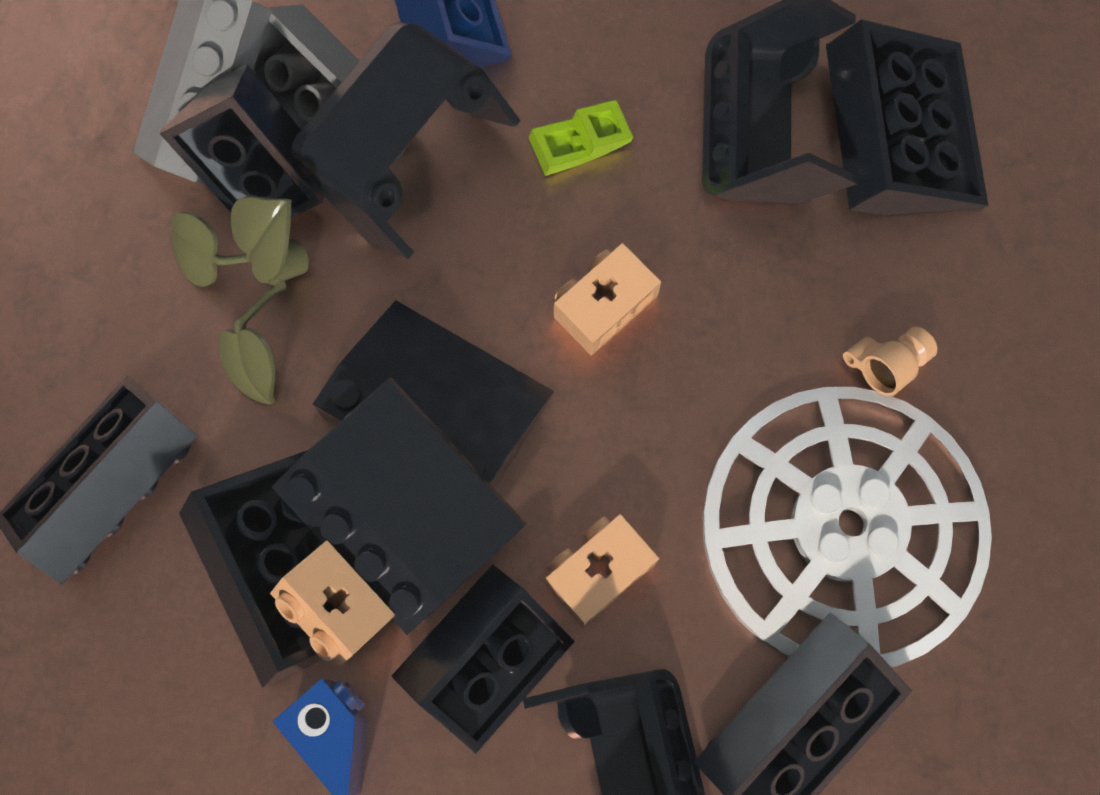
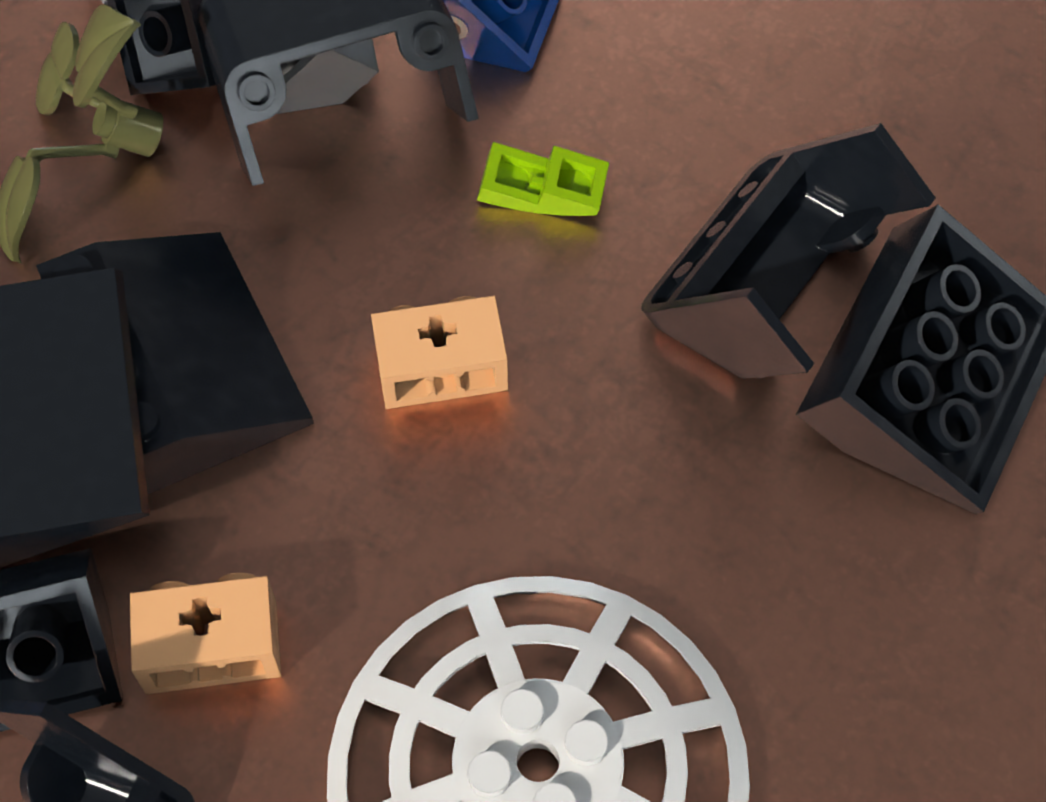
camera: 35 degrees right, 15 degrees down
light nougat piece [843,326,938,396] -> none

